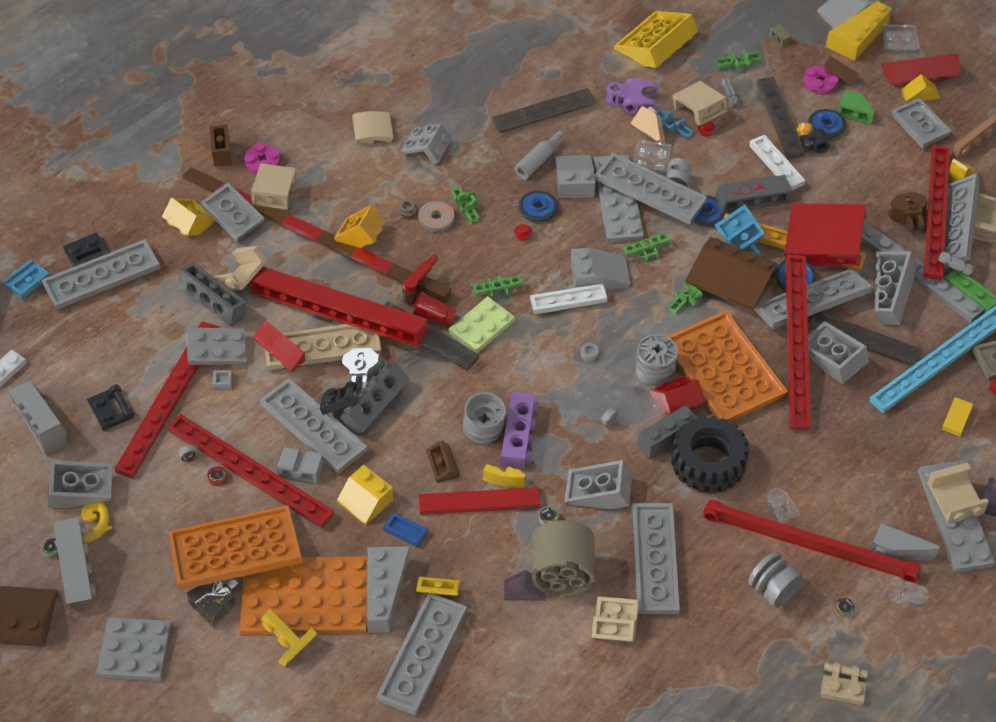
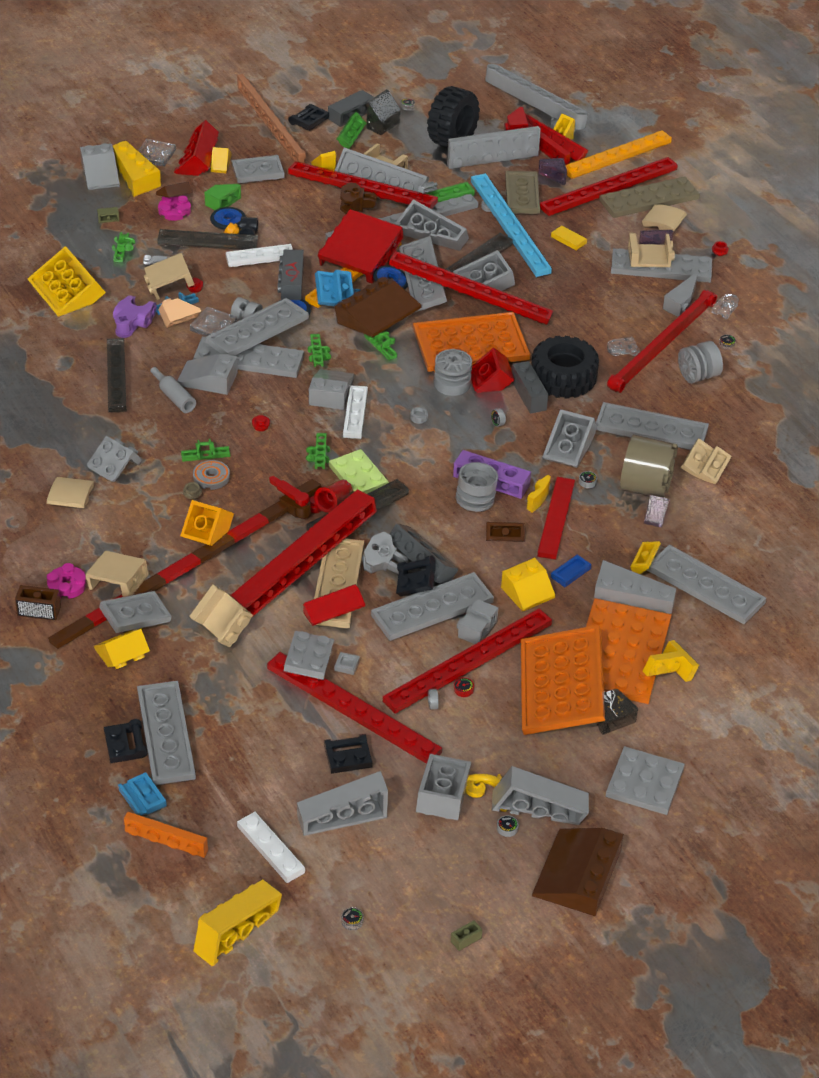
camera: 75 degrees left, 10 degrees down
dark grey brick [178,262,246,326] -> none
wheel [519,191,558,222] -> none
tan plate [820,662,868,706] -> none

